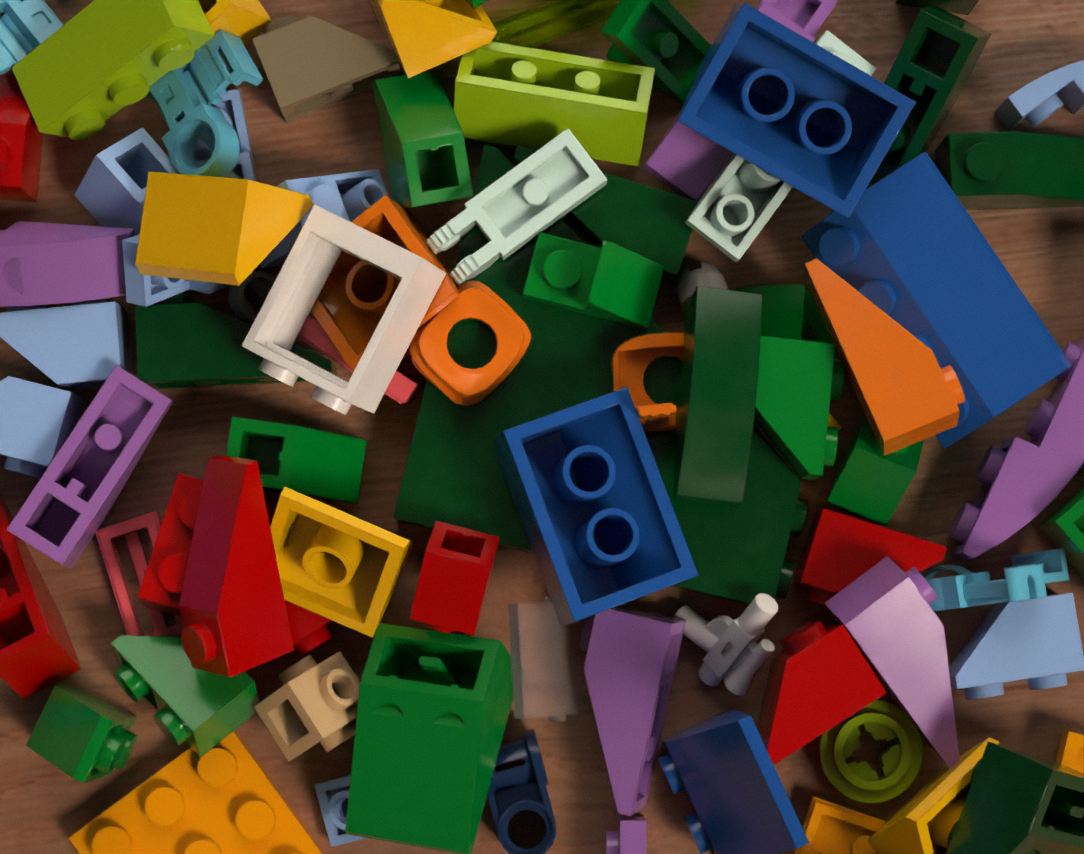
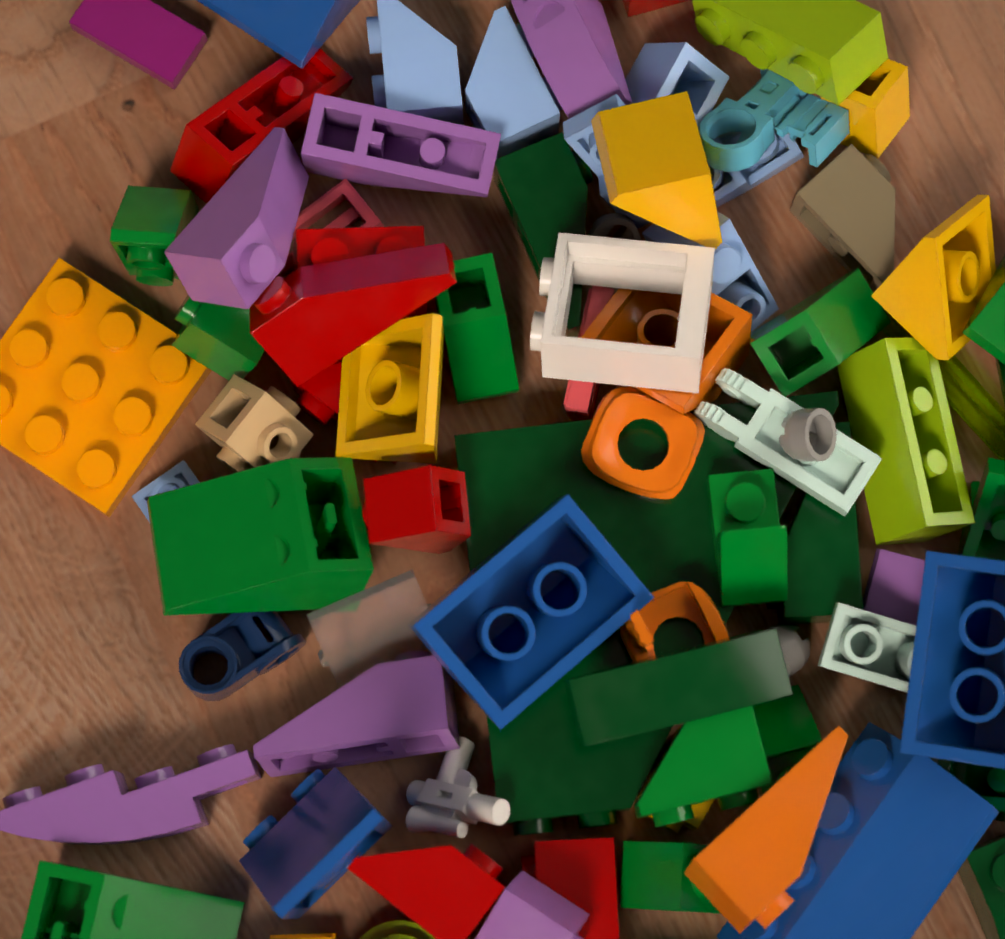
camera: 75 degrees right, 5 degrees down
none -> medium lavender slope [164,127,309,309]
none -> light grey hinge [779,408,837,461]

